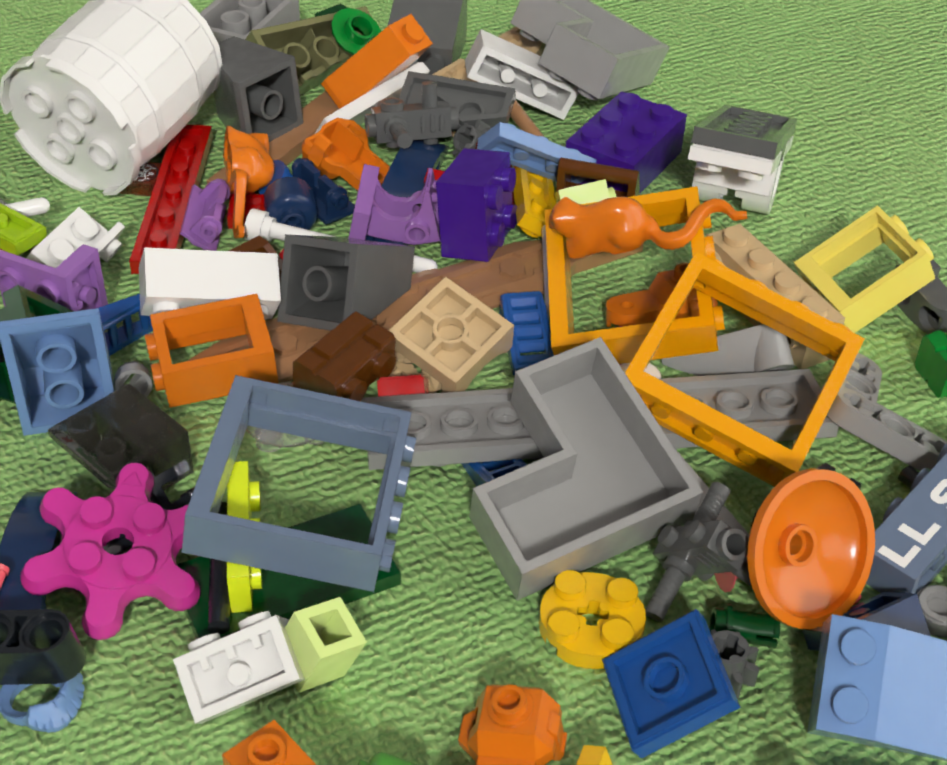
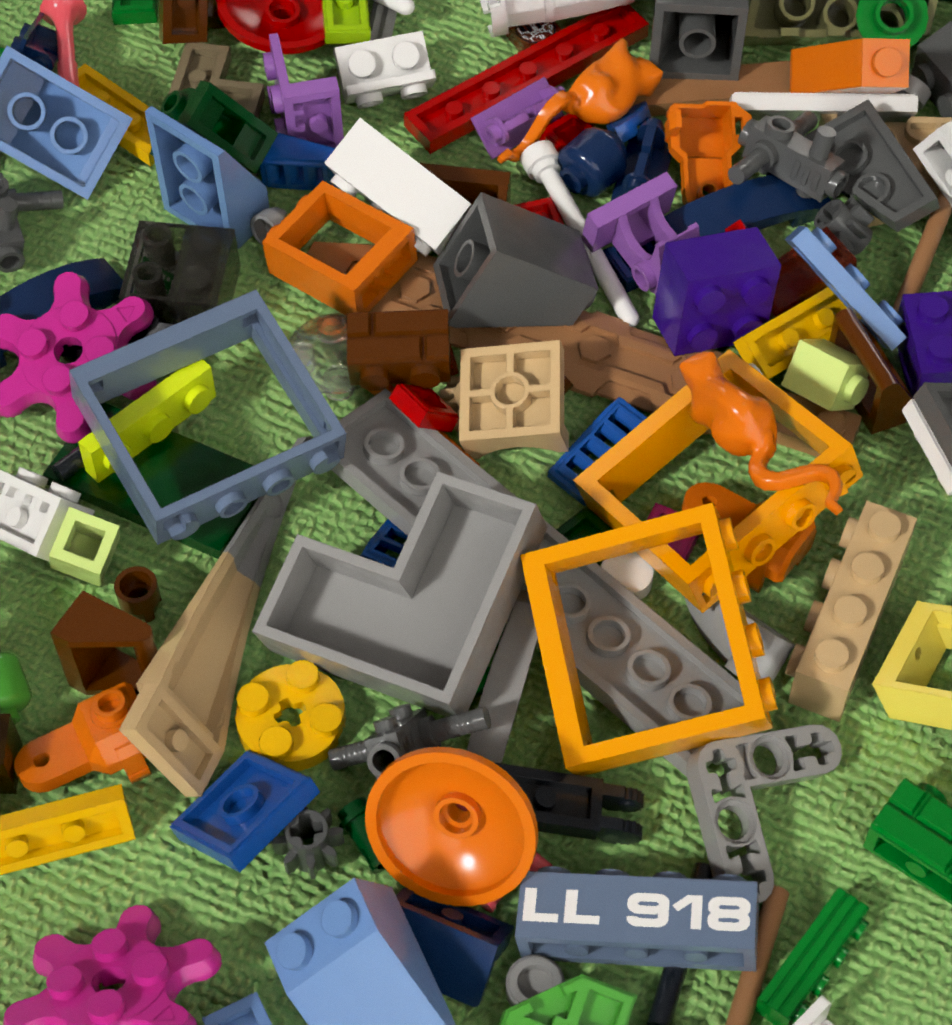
camera: 55 degrees right, 15 degrees up
none -> reddish brown tile [50,590,158,695]
none -> reddish brown hose [114,566,162,623]
none -> tan plate [119,436,311,797]

